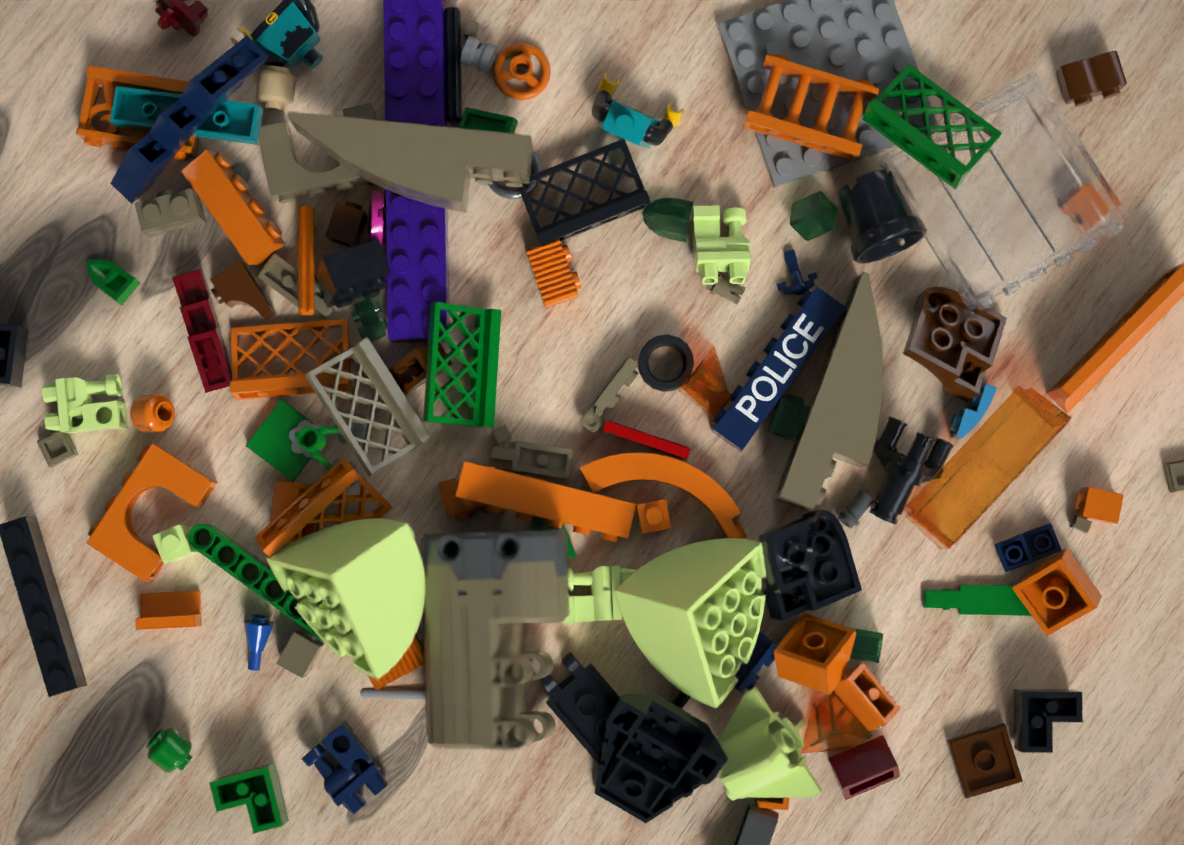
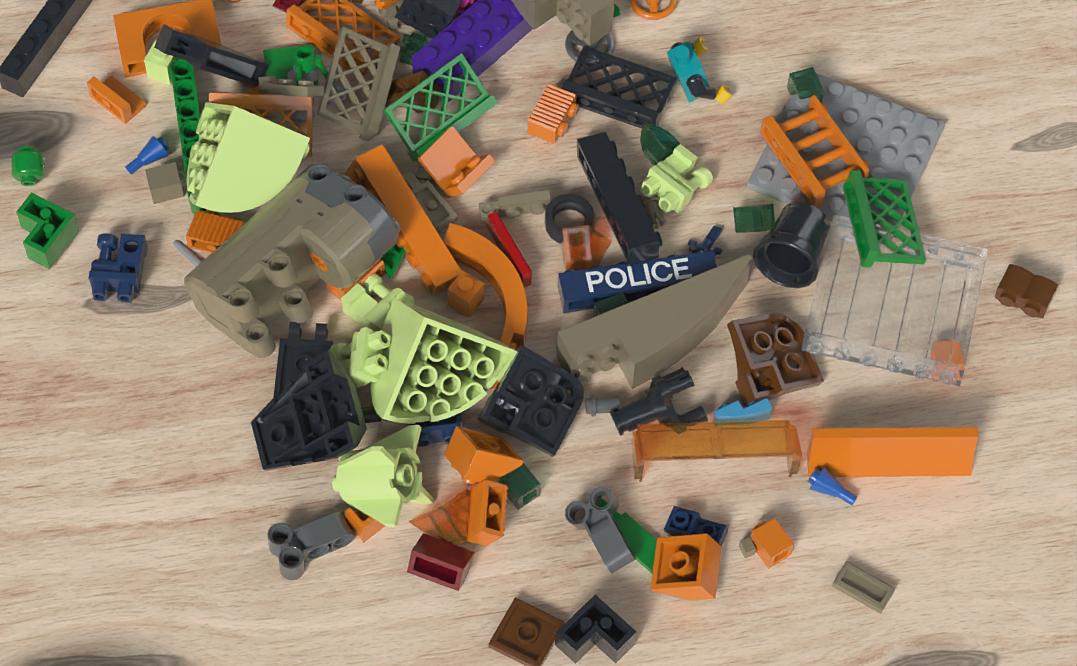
camera: 40 degrees right, 25 degrees down
none -> black slope [154,24,269,87]
none -> dark tan hinge [258,76,324,97]
none -> yellowish green hips [330,327,391,388]
none -> orange bracket [418,127,496,198]
none -> dark grey piece [565,487,636,573]
none -> black brick [577,132,662,266]
none -> clear green panel [787,67,824,103]
none -> blue cone [807,466,858,505]

